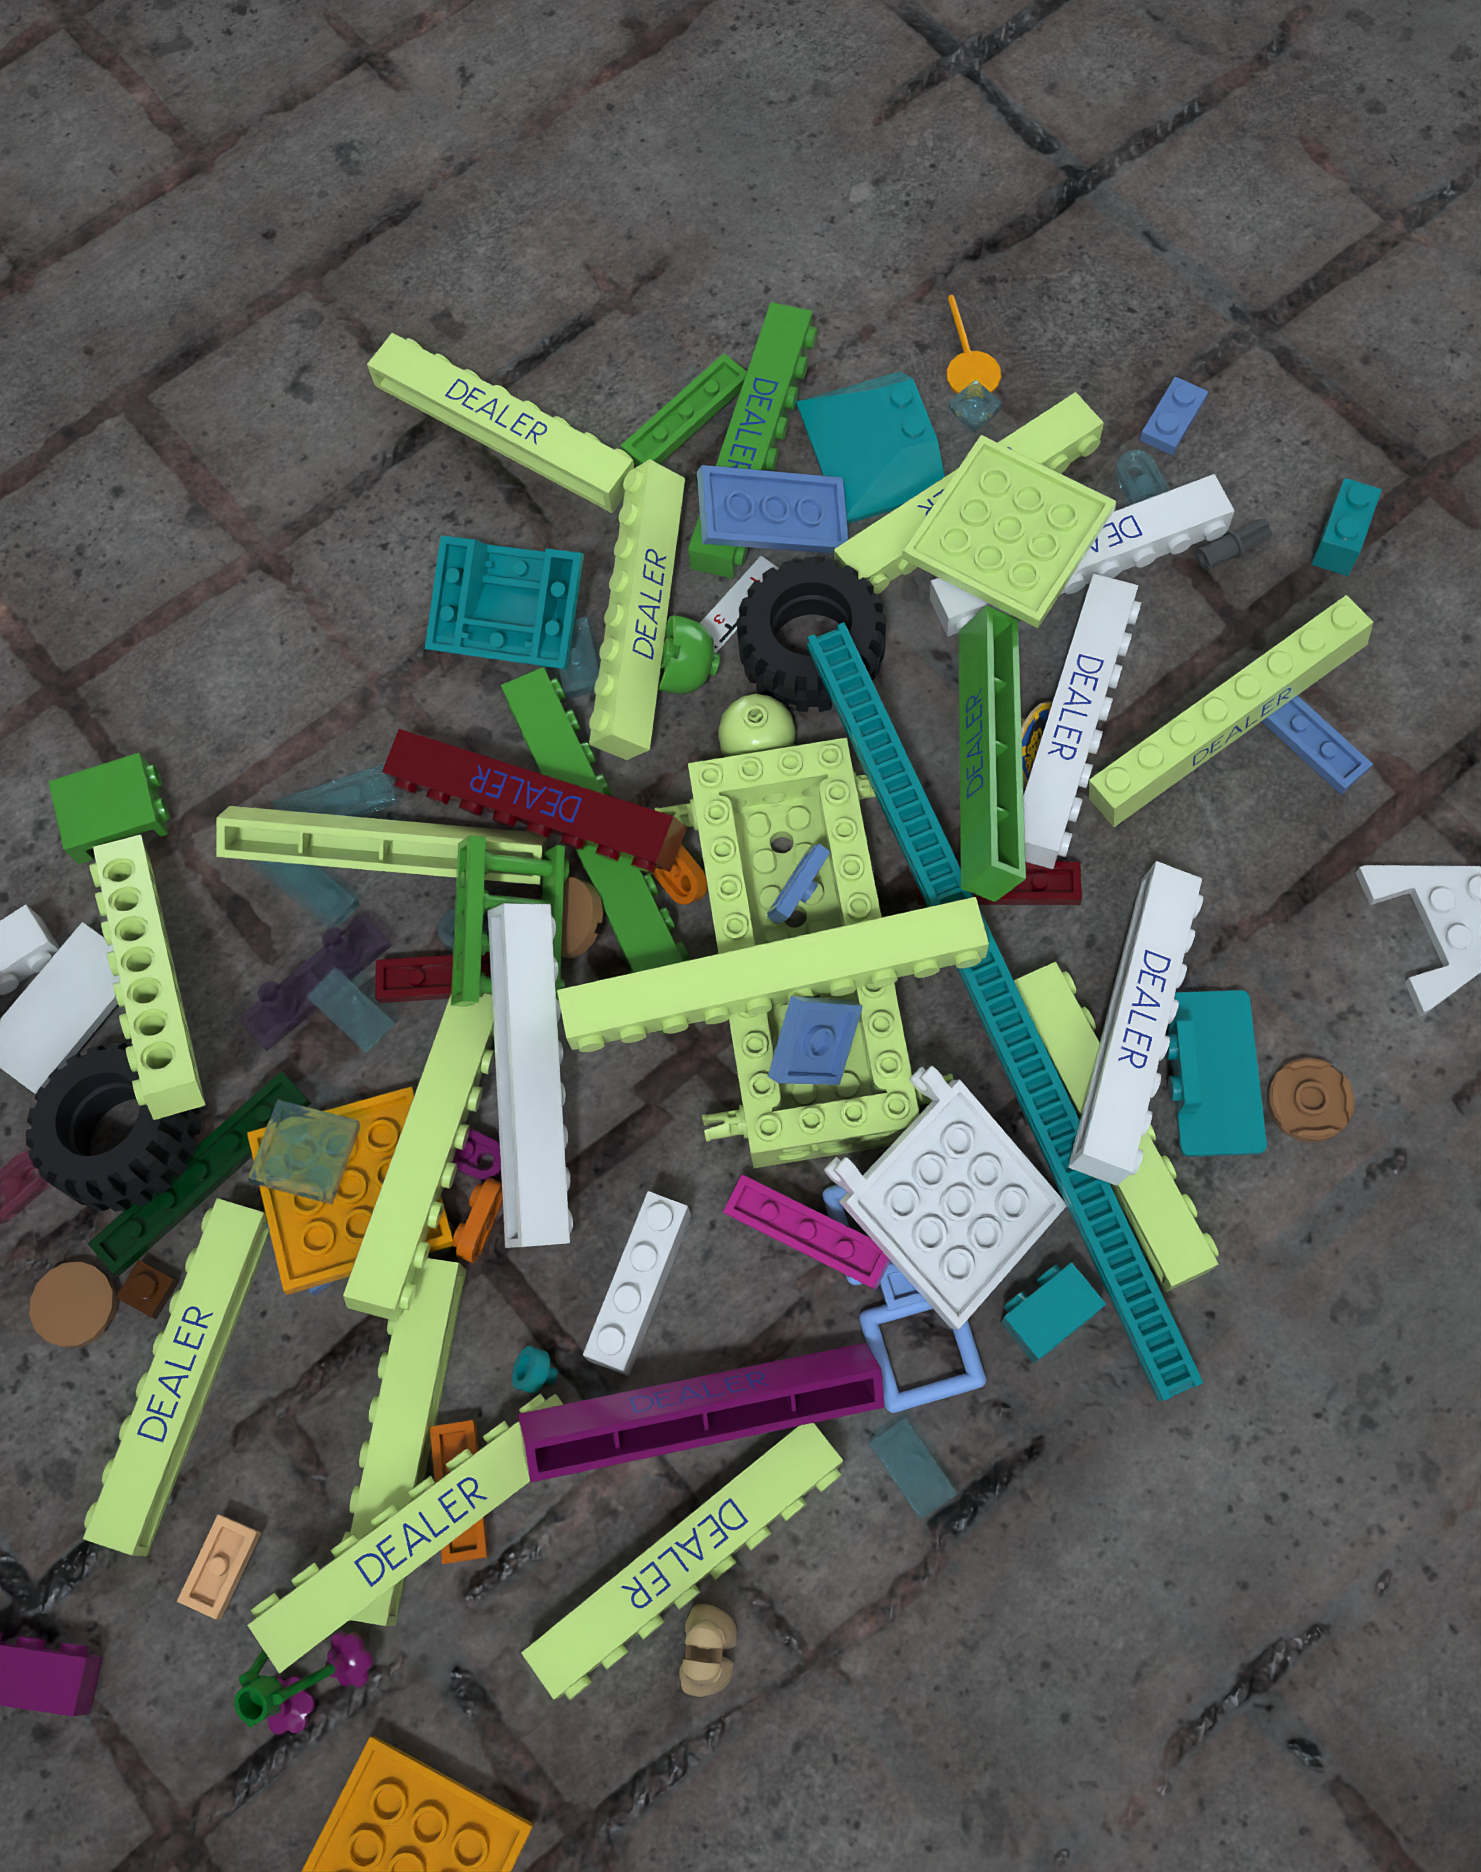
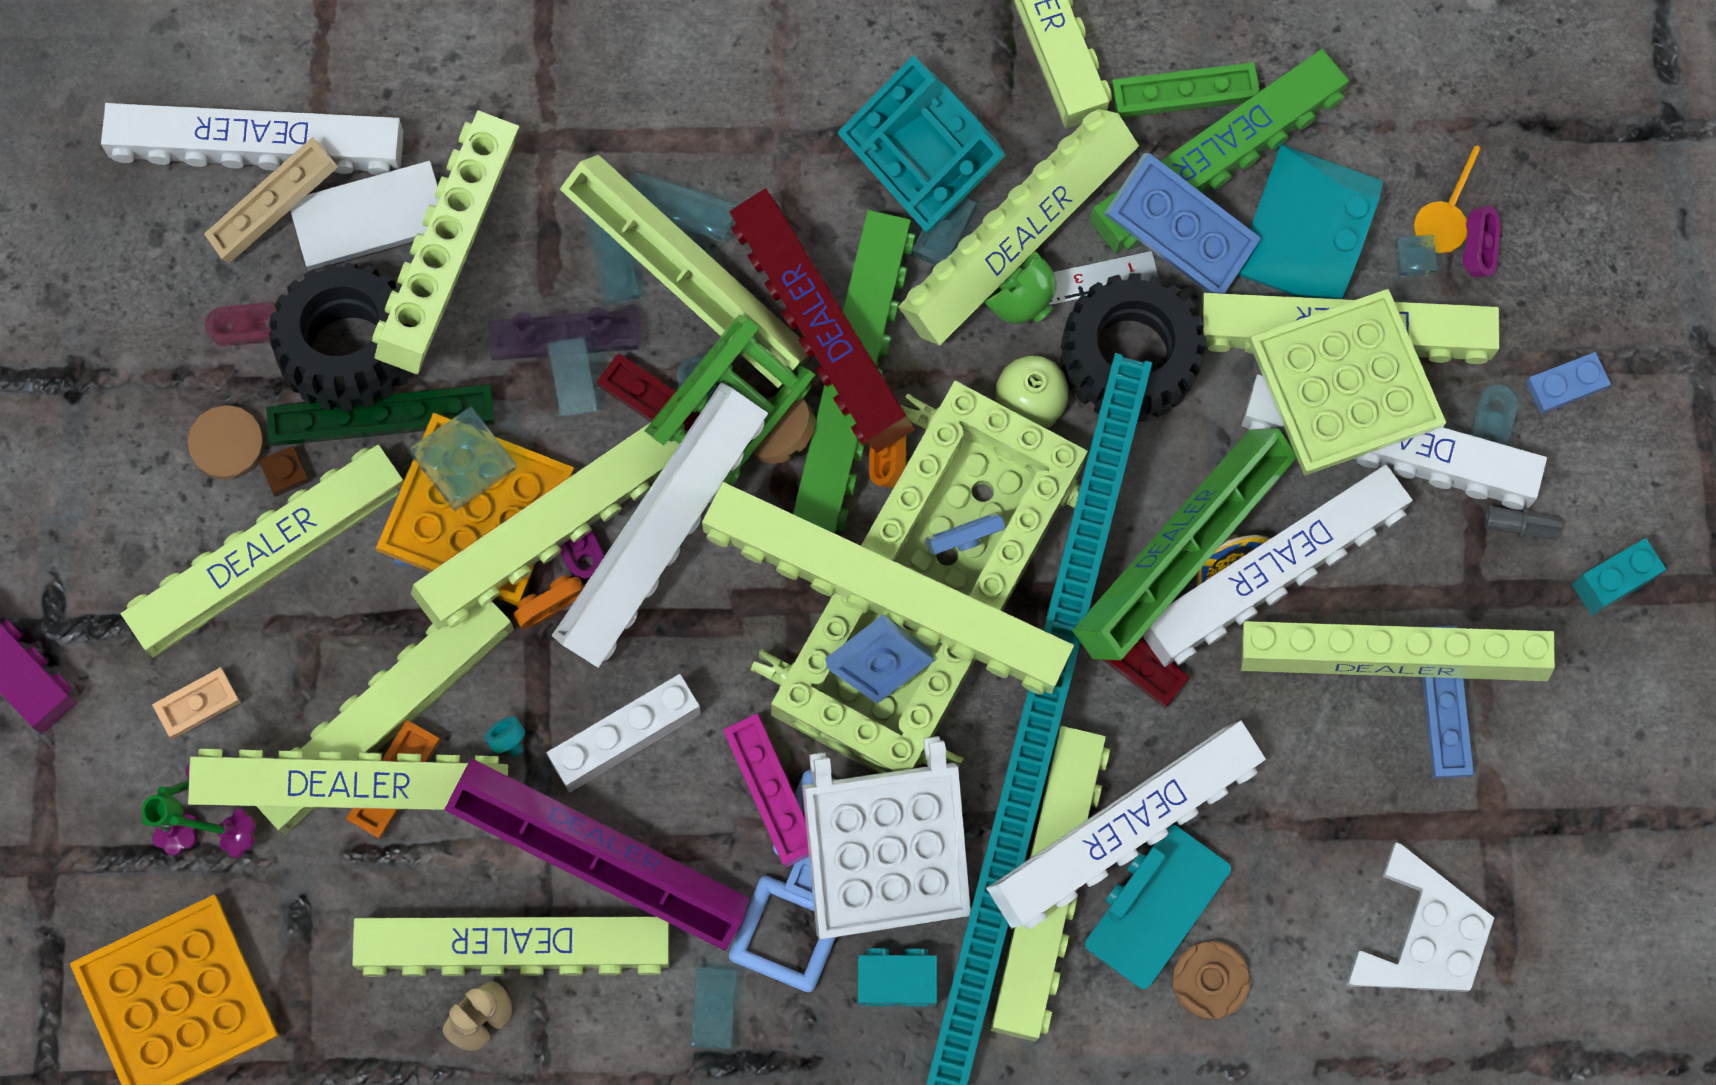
camera: 25 degrees right, 5 degrees up
bright green panel [48,753,170,864] -> none
none -> magenta plate [1462,206,1501,278]

